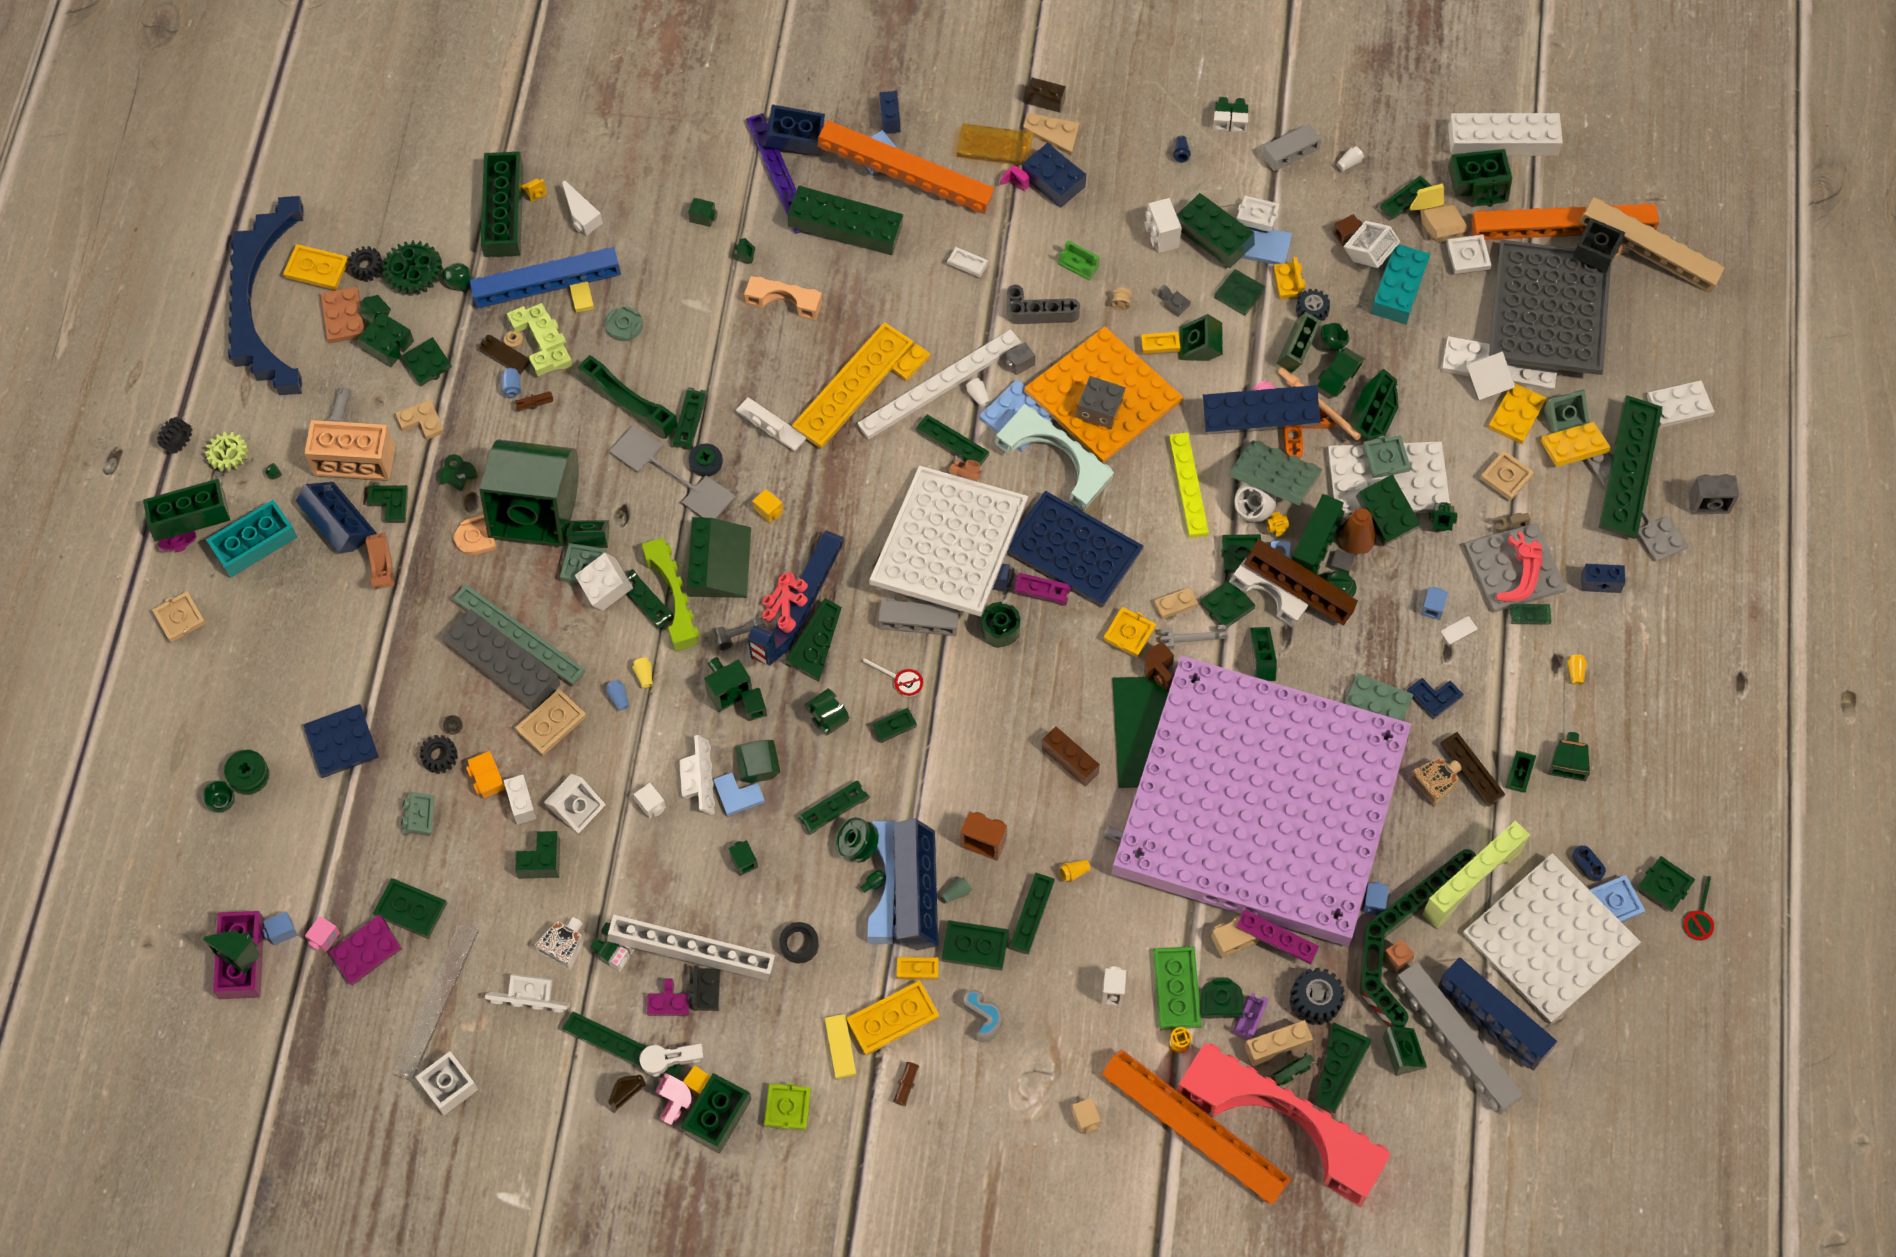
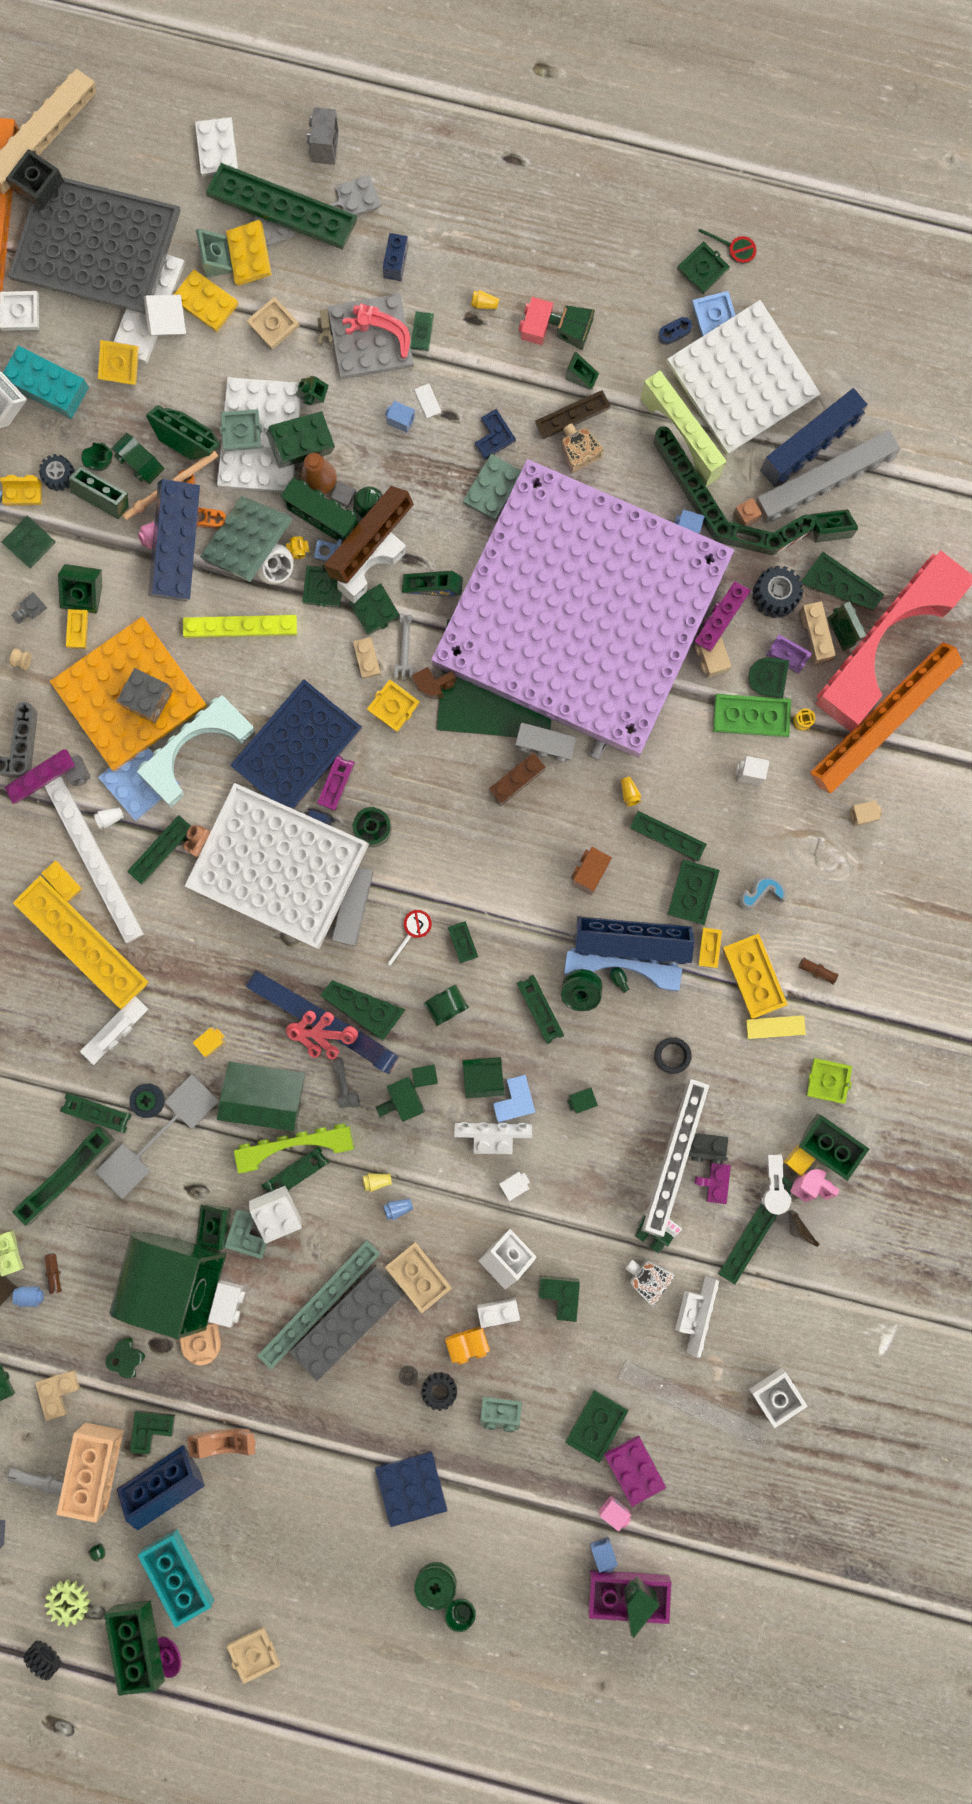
camera: 85 degrees left, 20 degrees up
sand green cone [941,877,972,904] -> none
none -> magenta plate [4,749,75,804]
none -> yellow plate [98,340,139,385]
none -> white brick [208,1280,245,1328]
none -> light grey brick [515,723,577,763]
none -> coral brick [519,297,553,345]

